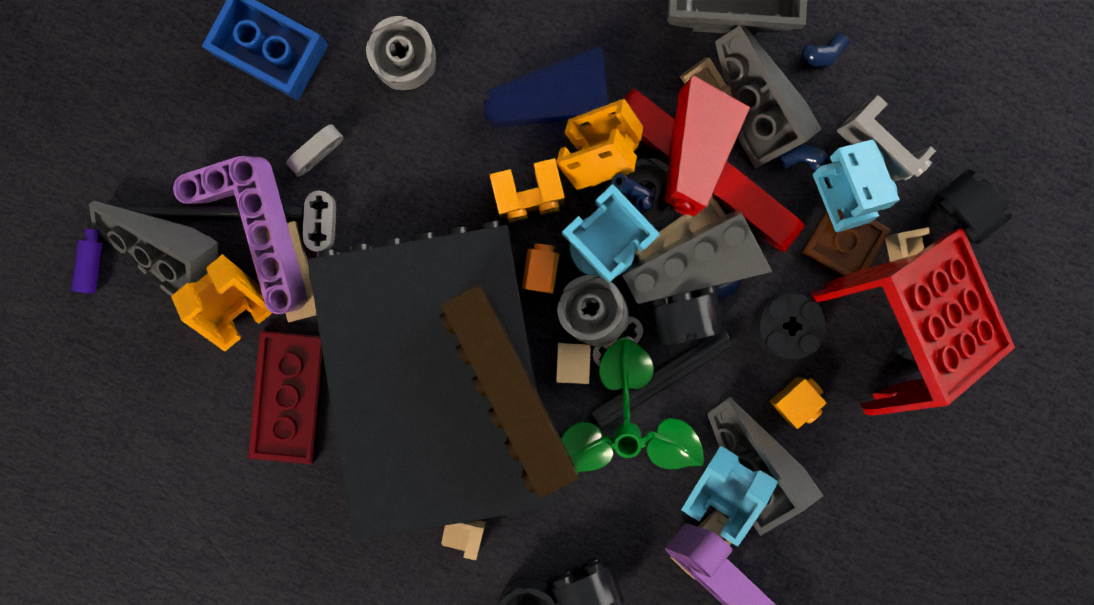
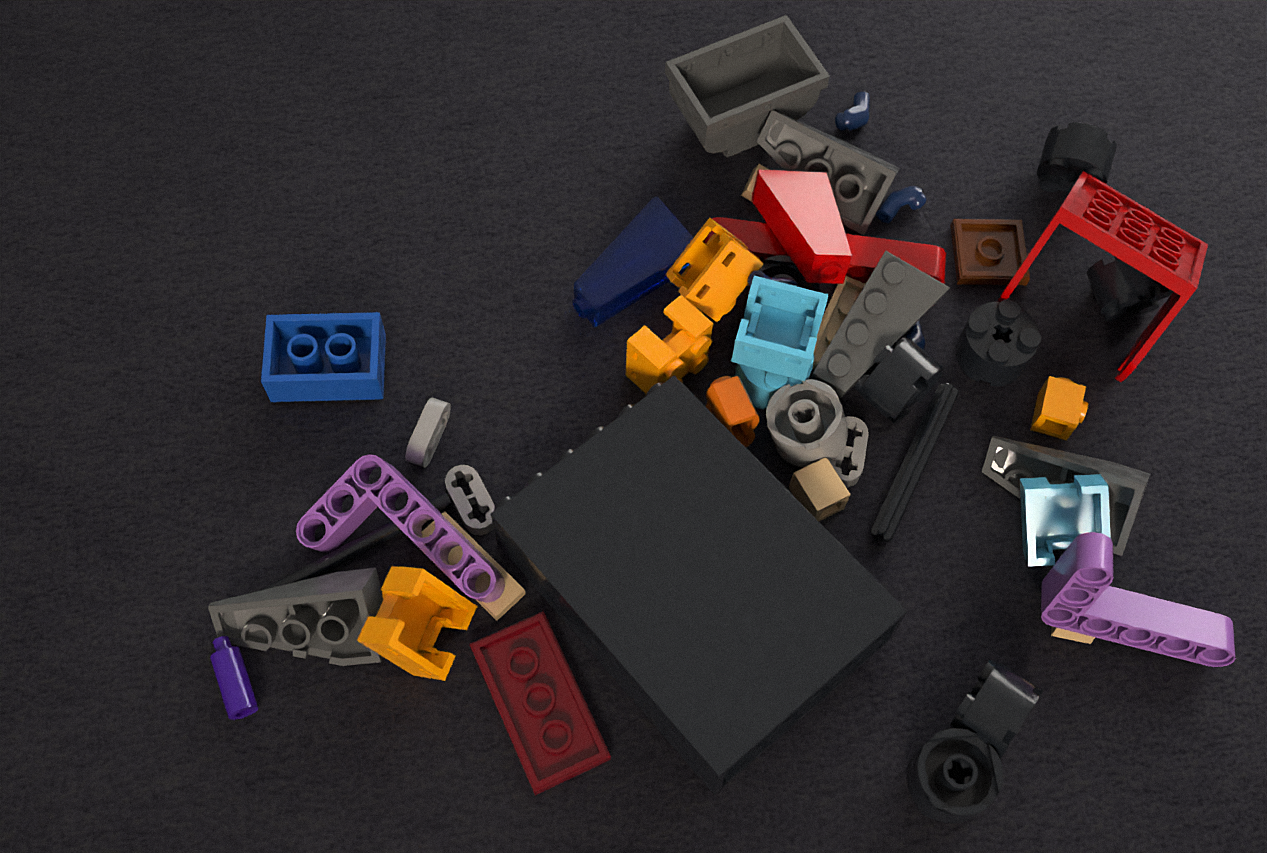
camera: 35 degrees left, 25 degrees down
light grey brick [366,16,436,90] -> none
dark brown brick [439,285,579,499] -> none
tan panel [441,520,486,560] -> none
green plant [561,338,704,472] -> none
medium azure piece [813,139,900,232] -> none
light grey panel [836,95,936,182] -> none
tan panel [885,227,930,262] -> none

